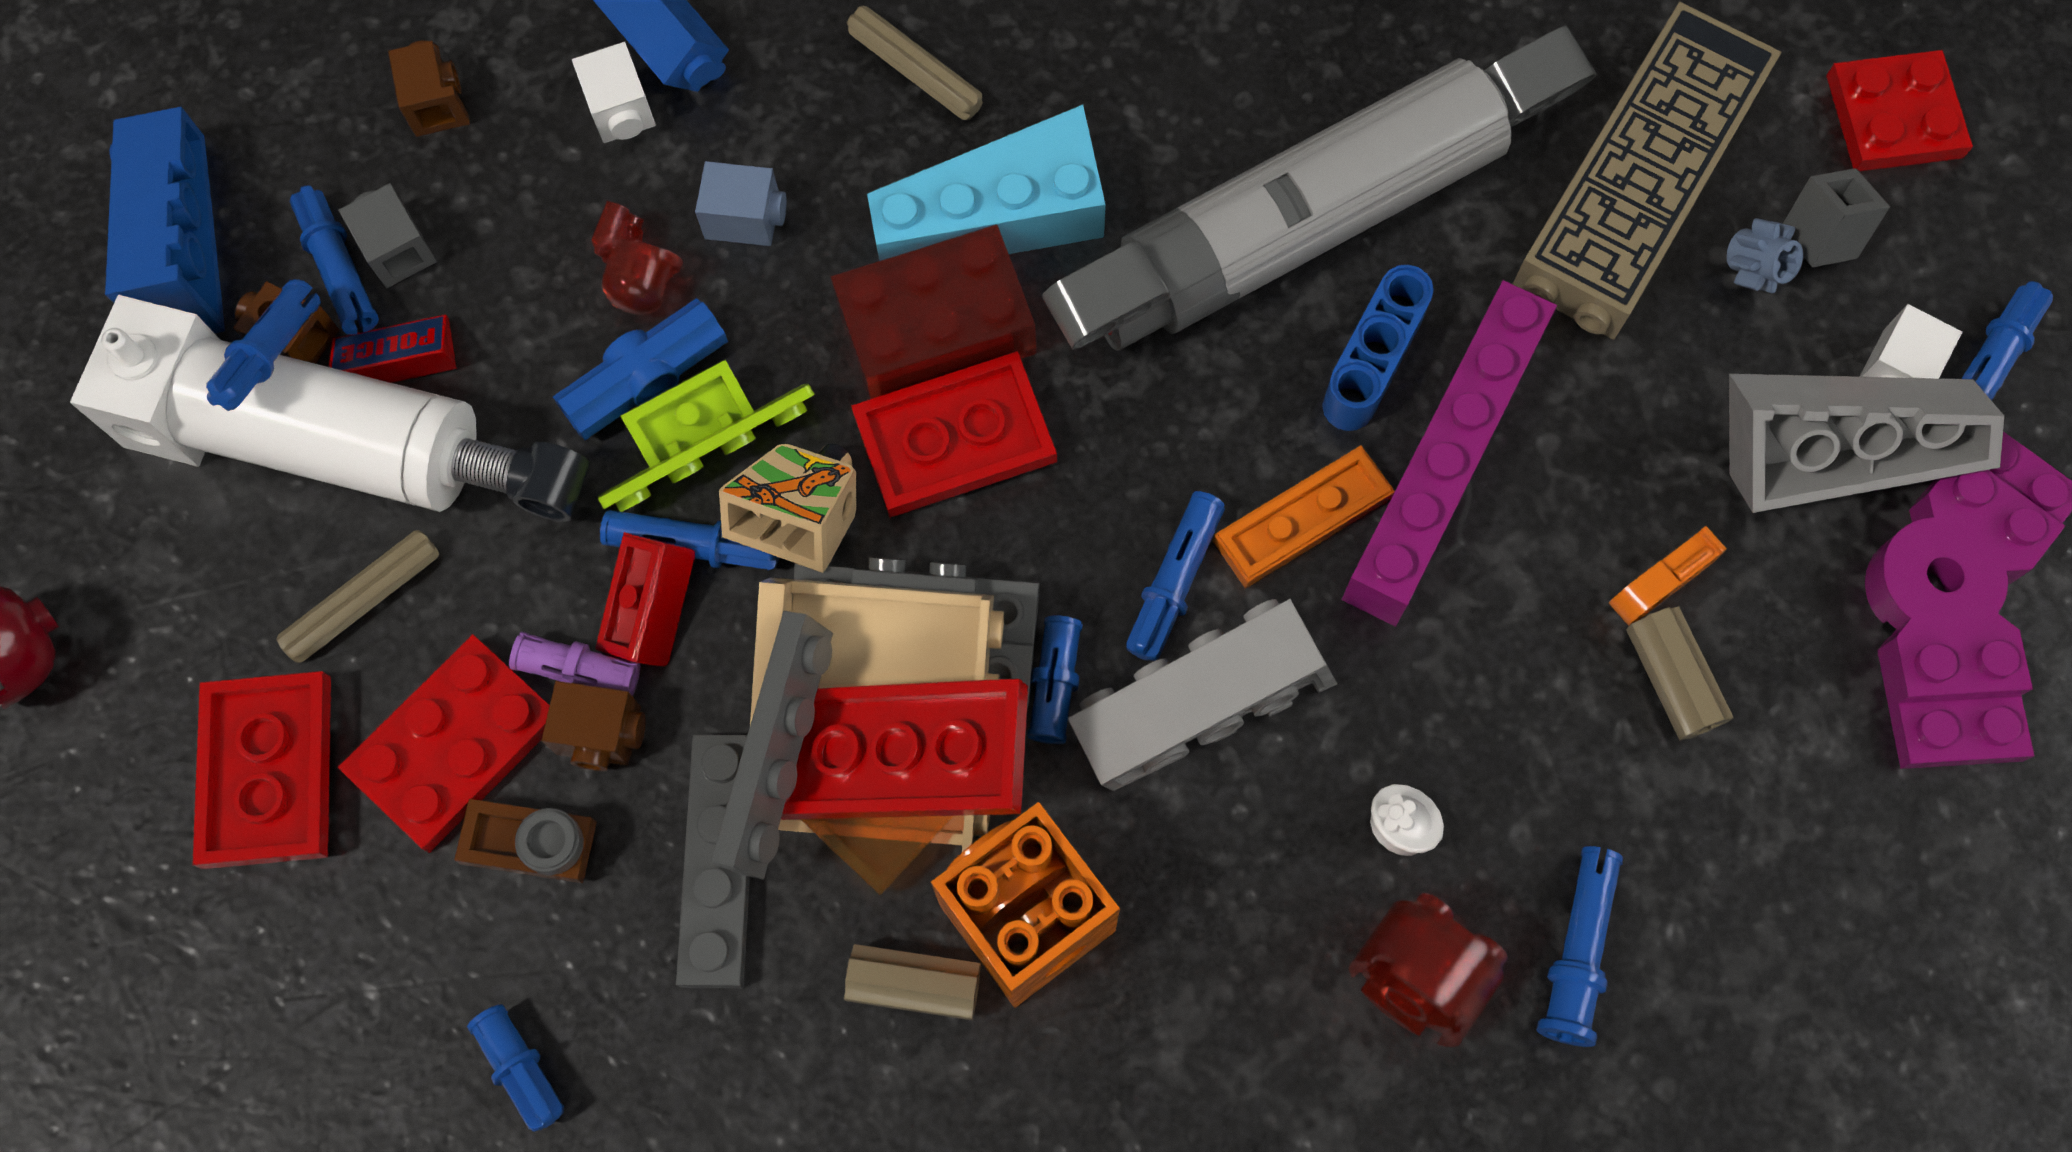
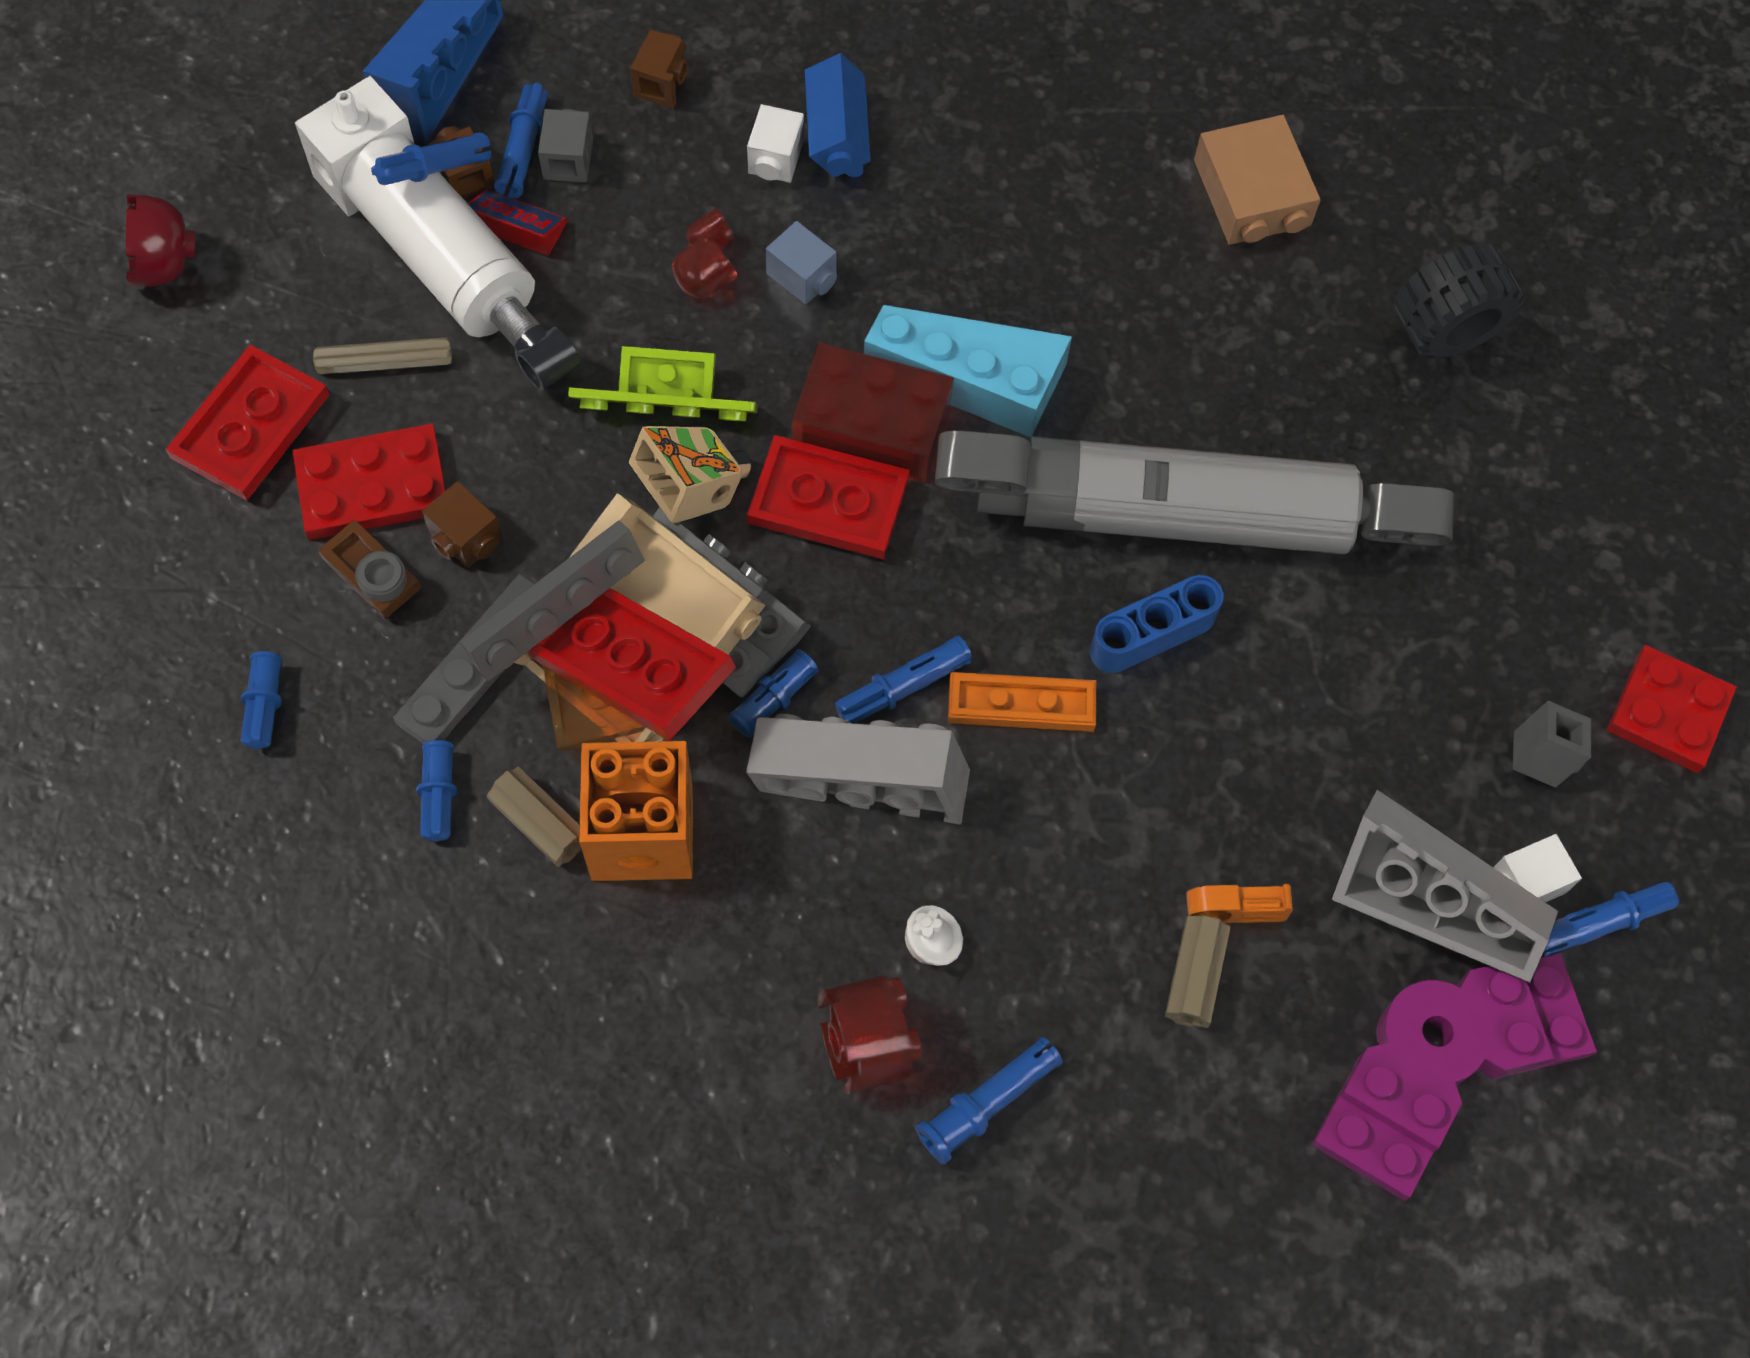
camera: 30 degrees right, 5 degrees down
medium lavender pin [509,631,641,696] -> none
blue piece [553,298,728,440] -> none
red slope [595,532,695,667] -> none
blue axle [600,510,779,570] -> none
dark tan axle [847,6,983,120] -> none
magenta brick [1341,280,1557,627] -> none
dark tan brick [1513,1,1781,340] -> none
sand blue gear [1727,218,1803,293] -> none
none -> blue axle [416,740,457,842]

